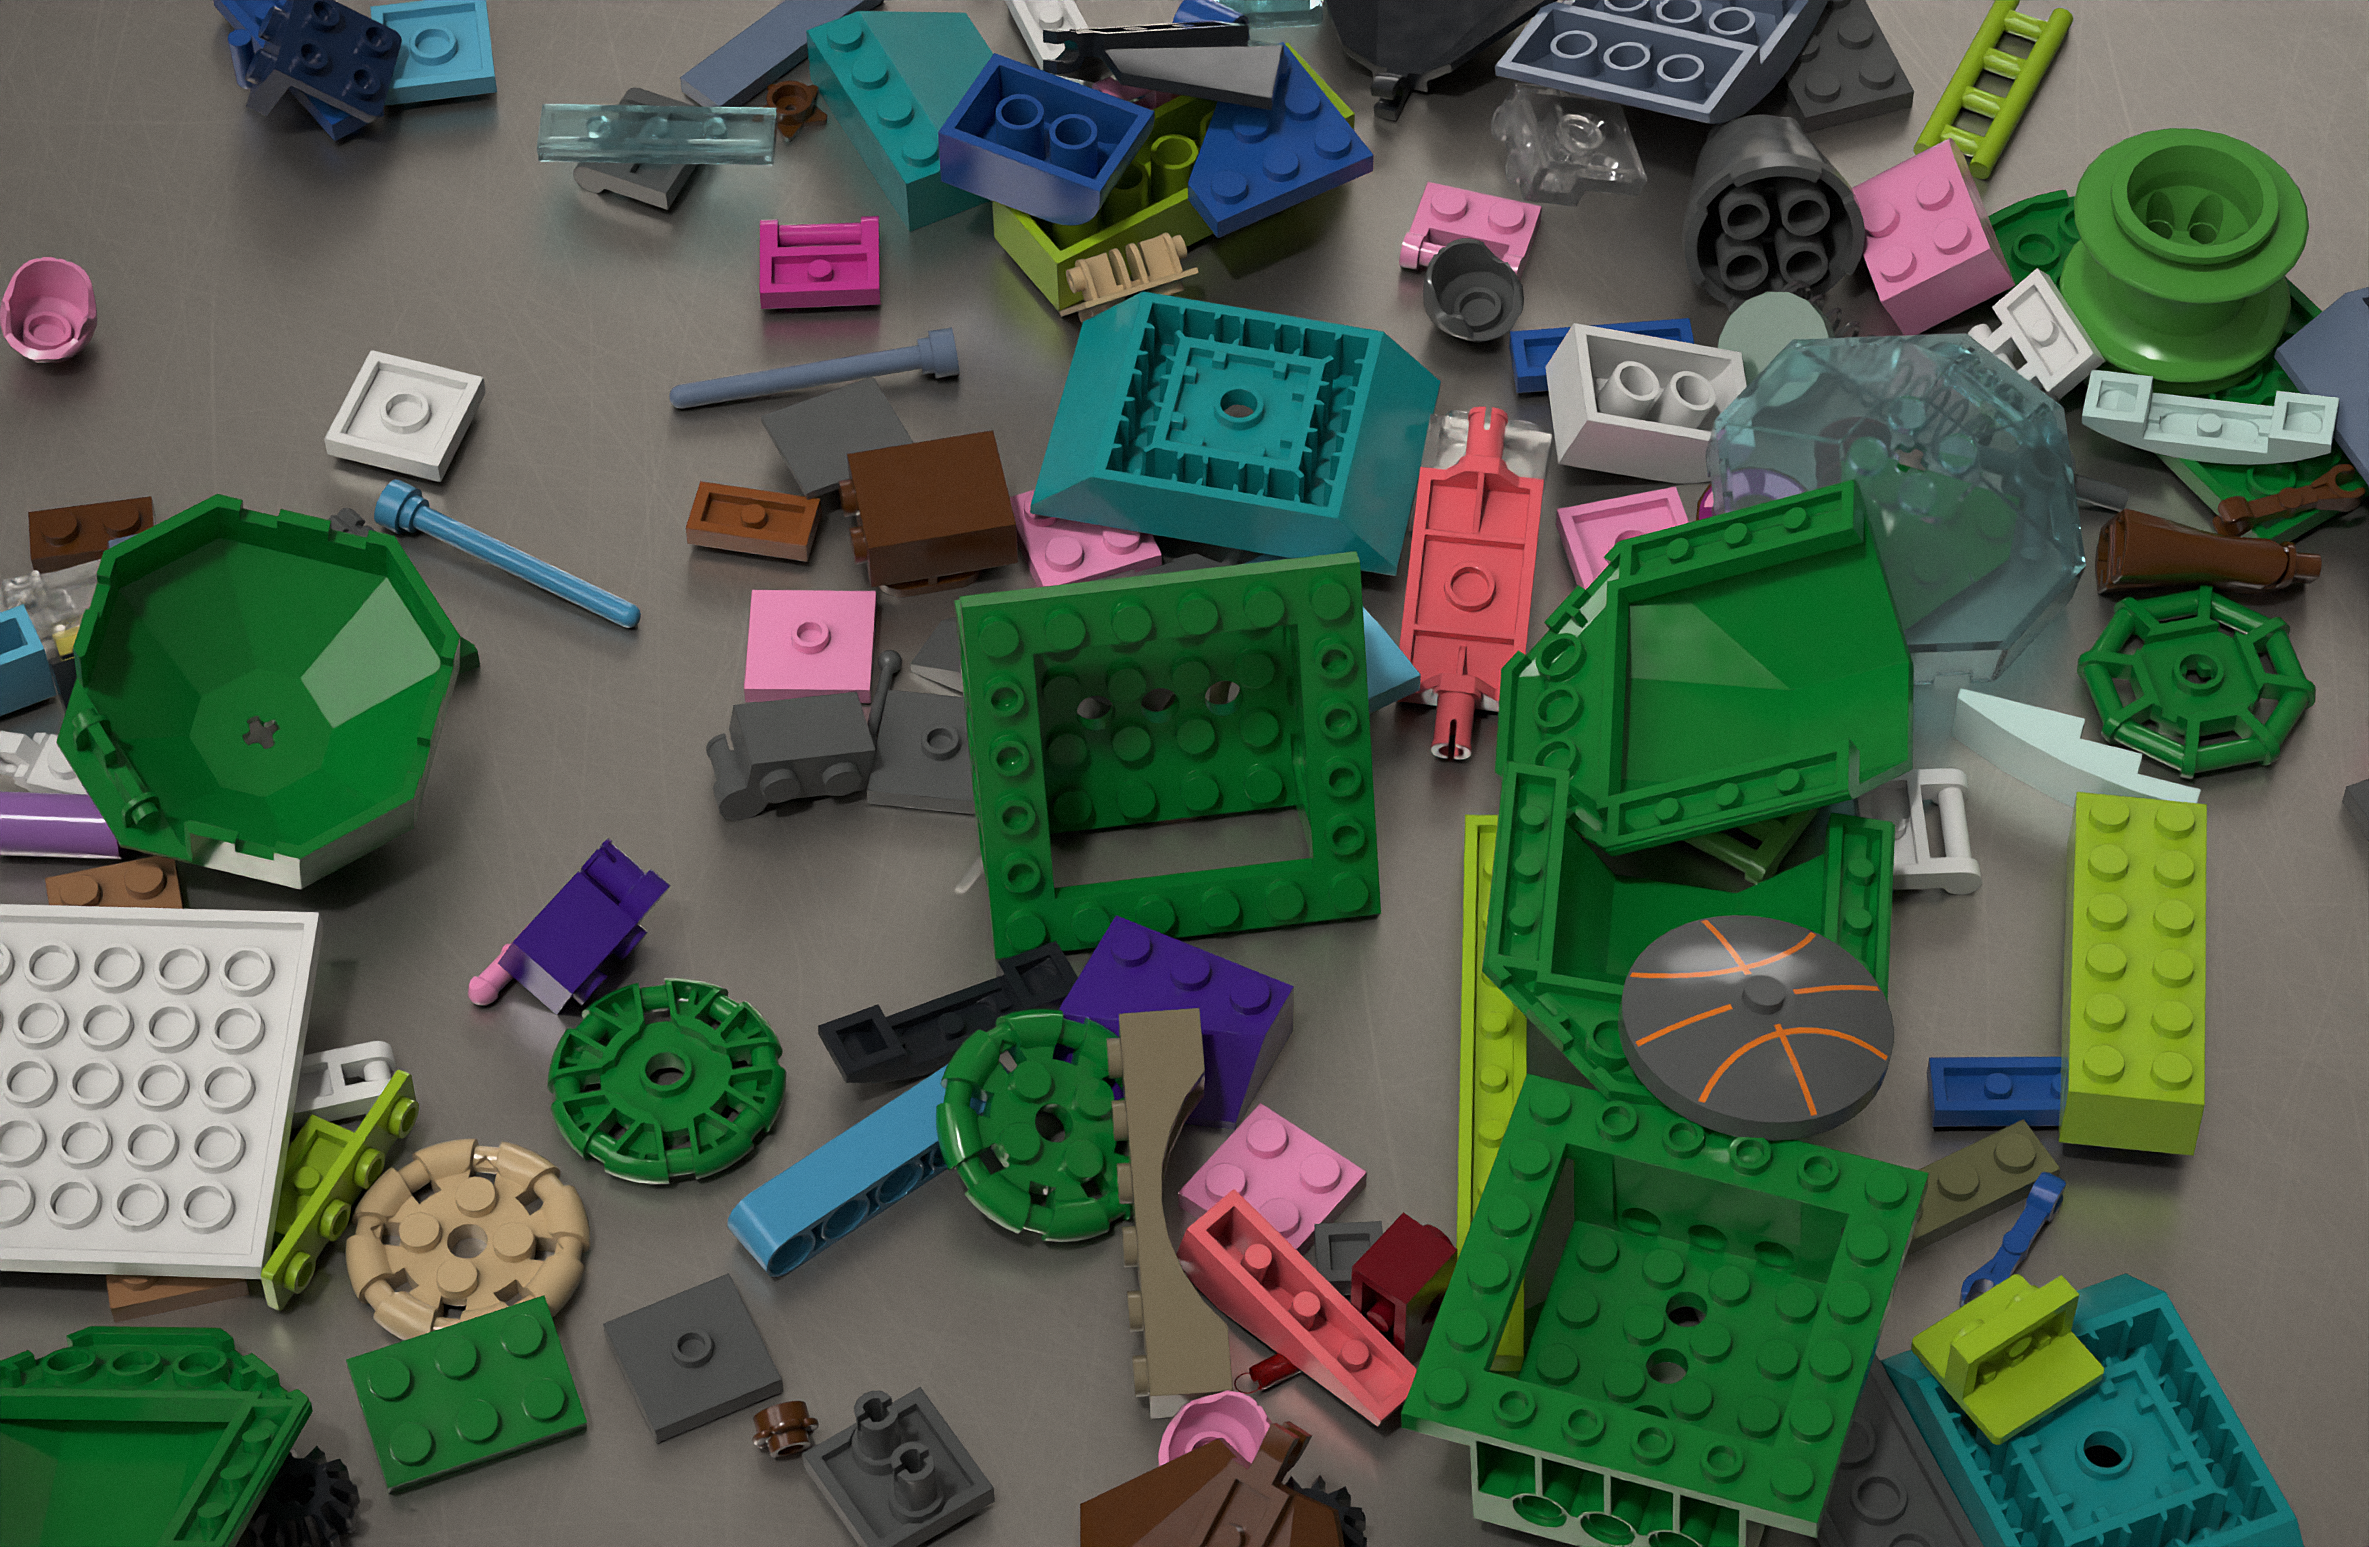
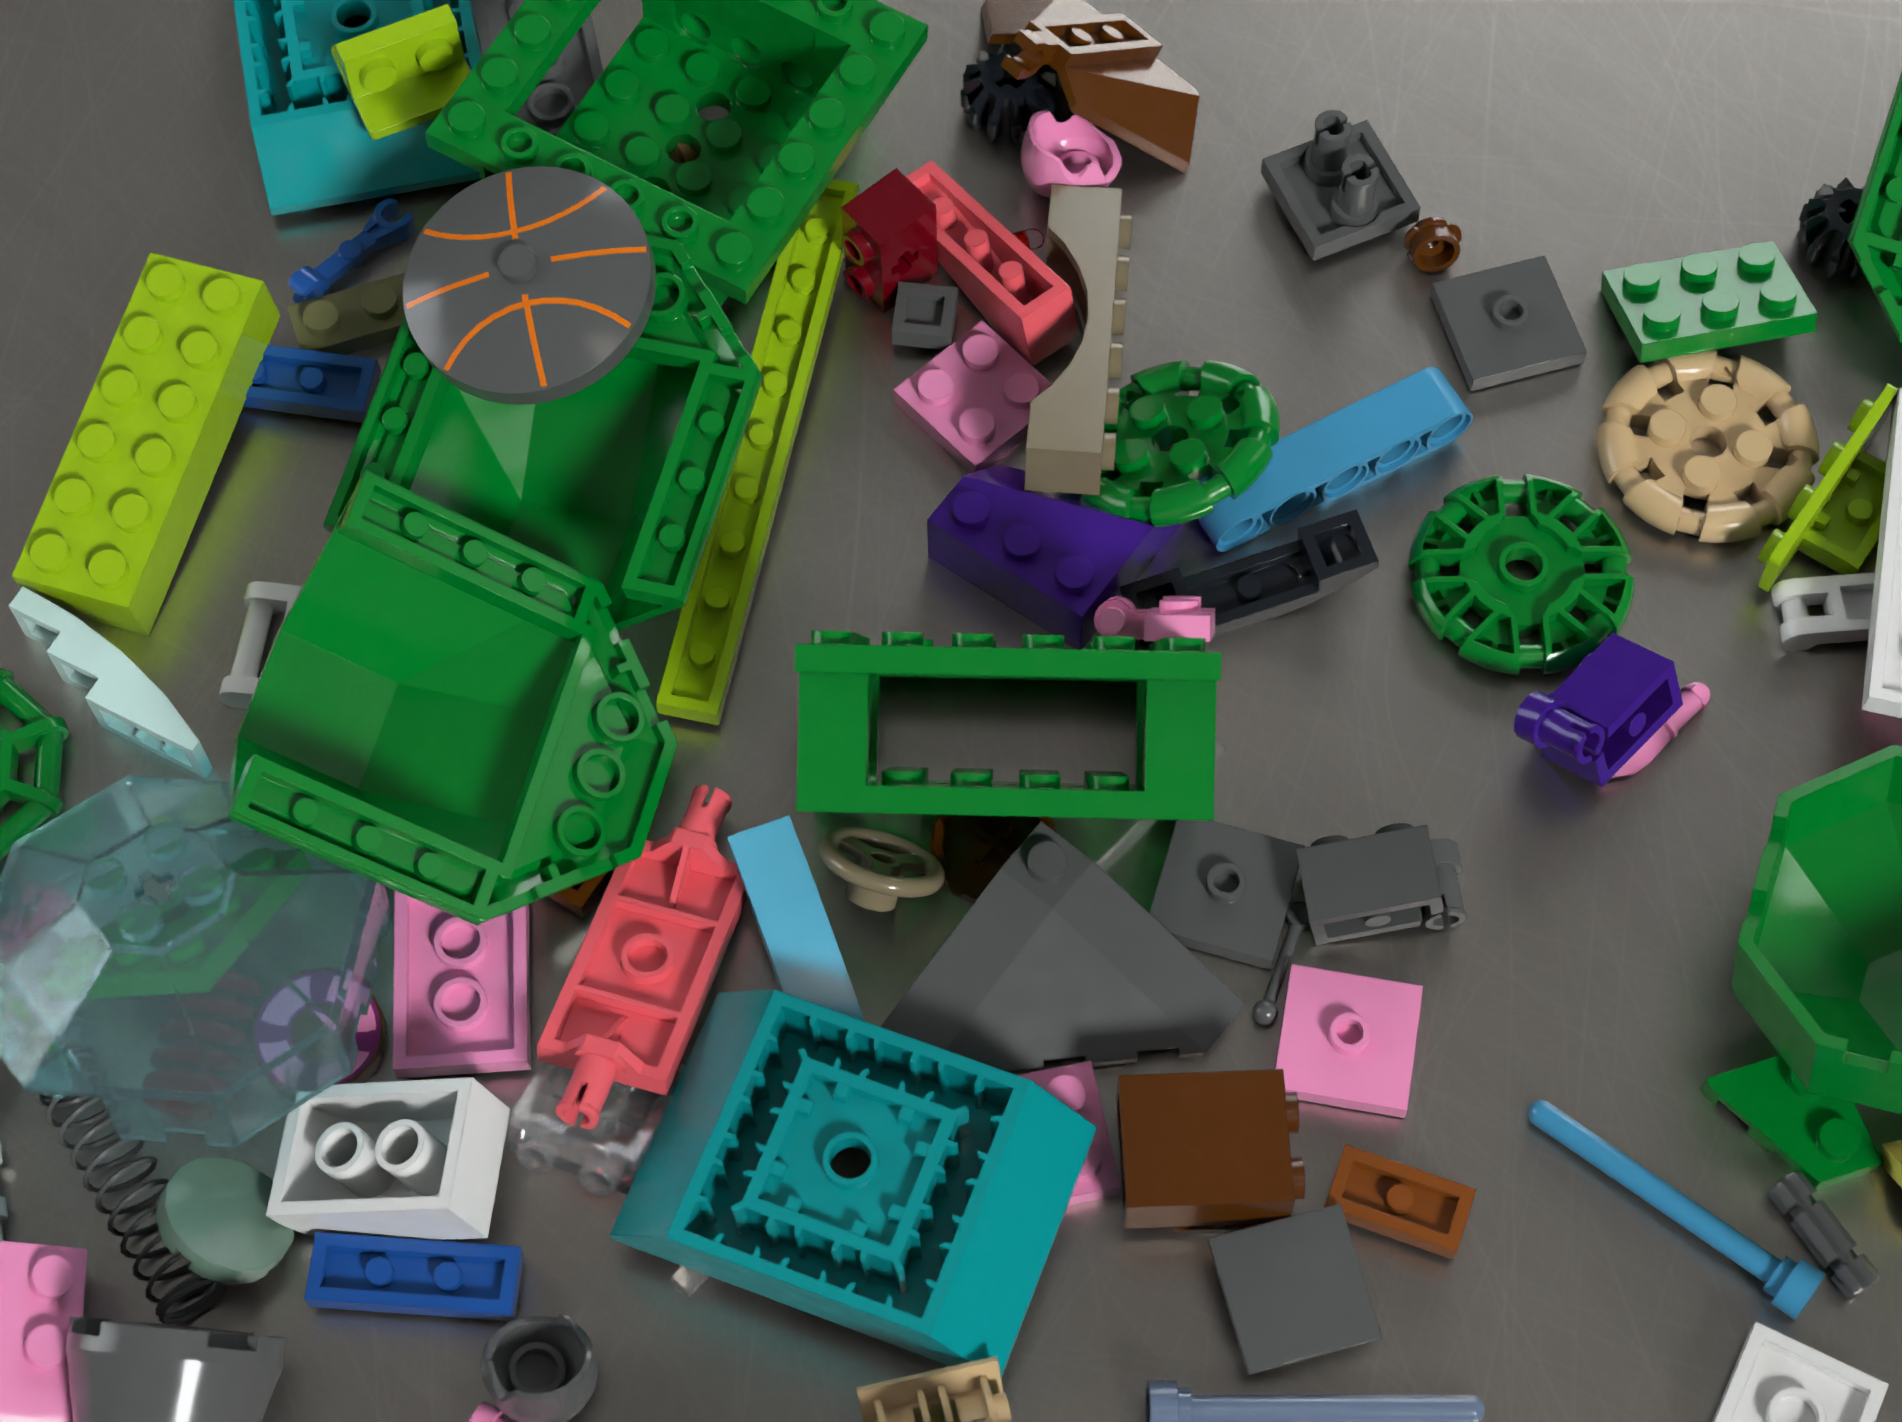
camera: 170 degrees left, 10 degrees up
none -> bright pink plate [1094,596,1215,642]

